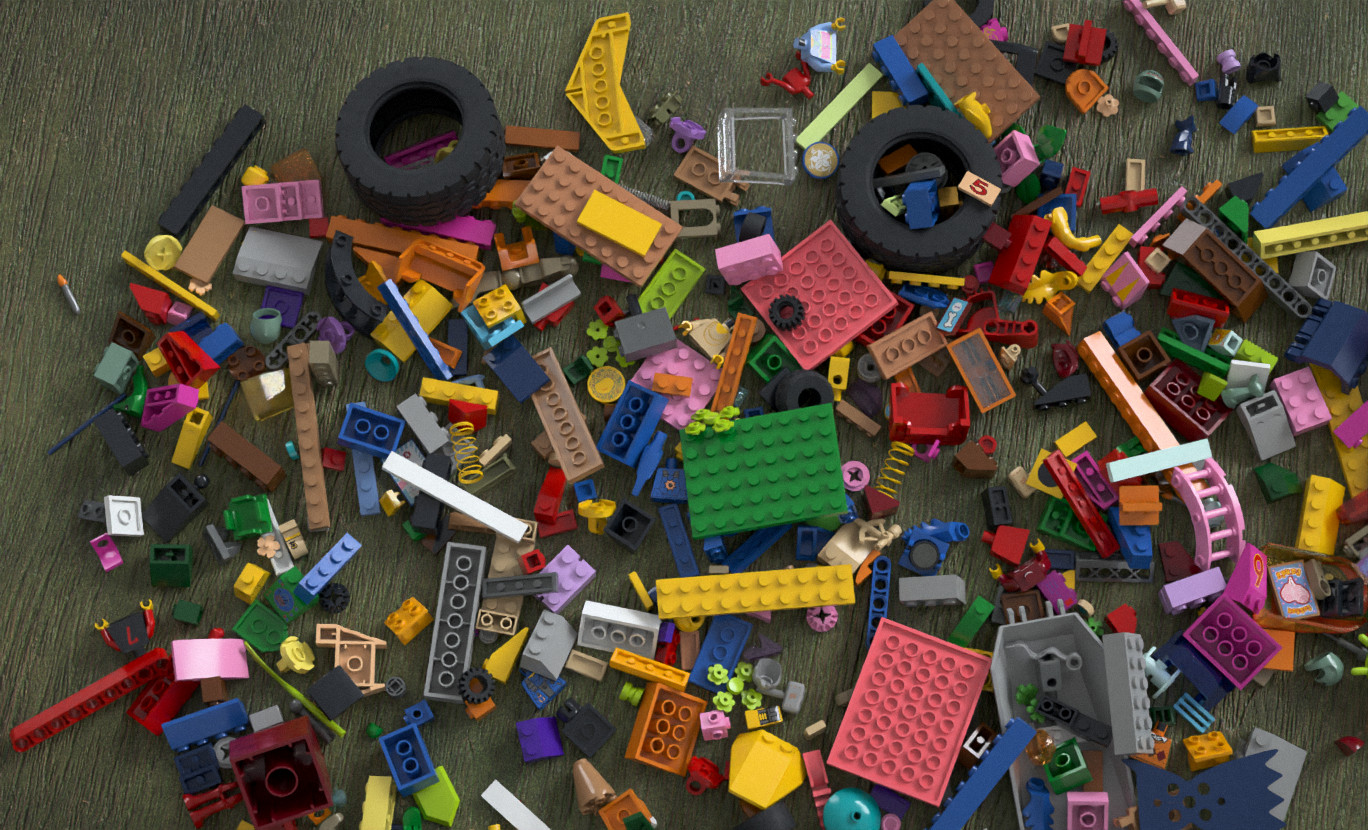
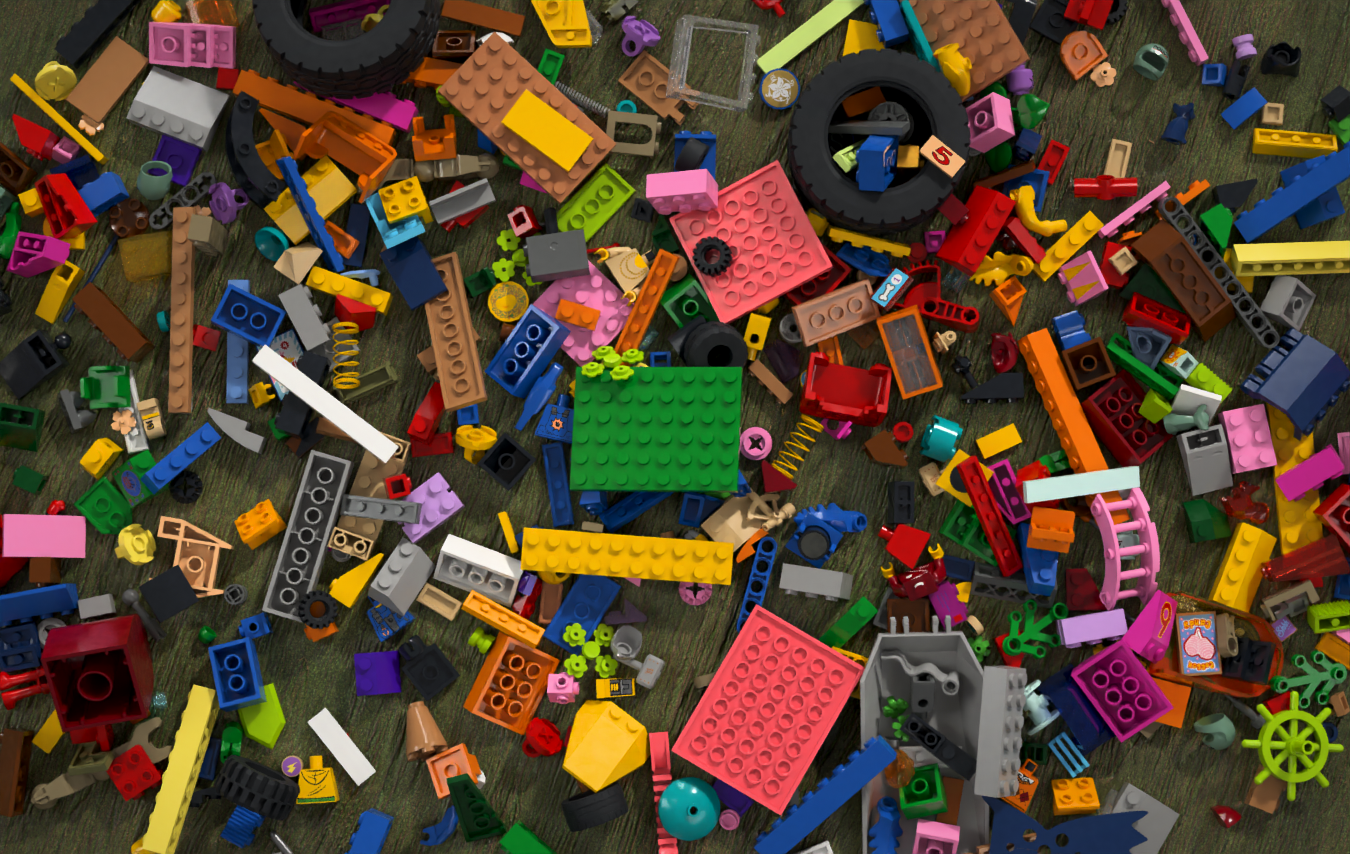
camera: 10 degrees right, 10 degrees up
lime piece [244,641,346,738] -> none
tan plate [479,434,512,469] -> none
tan tile [804,720,826,741] -> none
reddish brown brick [956,722,997,770] -> none
none -> light grey slope [207,408,267,454]
none -> tan slope [273,241,323,285]
none -> teal brick [919,415,963,463]
none -> green plant [1002,600,1068,659]
none -> medium lavender head [1006,65,1034,95]
none -> clear red animal [1220,481,1269,525]

